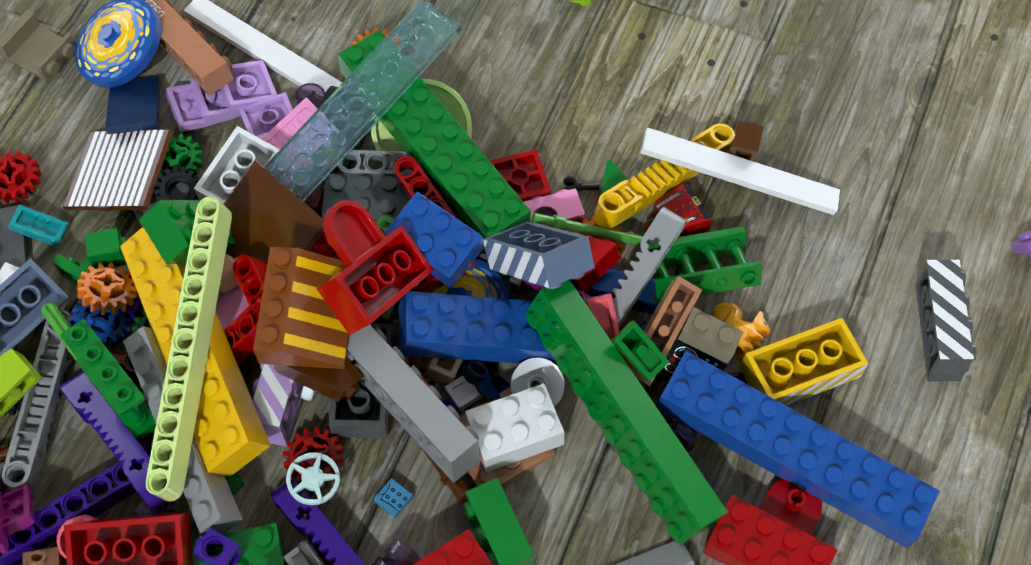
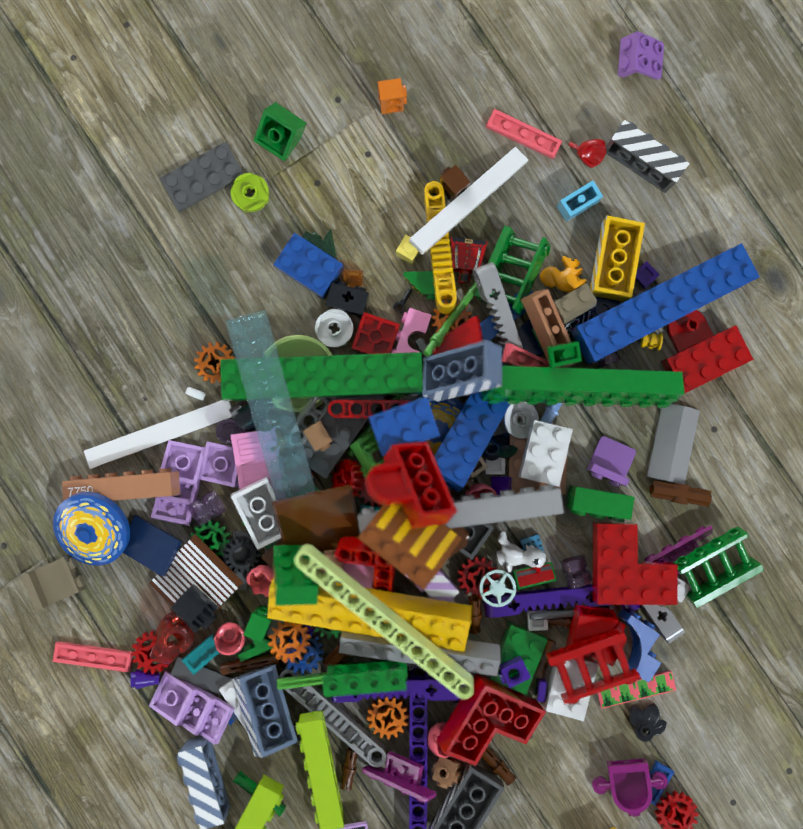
camera: 60 degrees left, 25 degrees up
none -> clear red piece [150,612,194,664]
none -> black gear [170,584,219,633]
none -> white tile [185,387,206,400]
none -> clear purple wheel [188,491,225,526]
none -> coral hair [214,622,245,655]
none -> reddish brown pin [220,653,280,676]
none -> blue brick [273,232,344,300]
none -> clear green slope [302,229,338,260]
none -> medium nougat brick [303,420,333,452]
none -> white plate [315,309,354,348]
none -> black brick [326,281,369,317]
none -> clear orange slope [343,269,364,287]
none -> orange gear [367,695,409,739]
none -> orange brick [378,78,407,115]
none -> light yellow brick [396,234,420,265]
none -> reddish brown pin [468,594,482,634]
none -> coral tile [486,109,562,159]
none -> white animal [497,530,546,573]
none -> slope [512,562,557,590]
none -> light blue axle [540,403,562,424]
none -> medium azure brick [556,181,603,222]
none -> red piece [568,139,606,168]
none -> medium lavender bracket [586,436,636,488]
none -> dark purple plate [635,261,660,289]
none -> yellow bush [640,332,663,351]

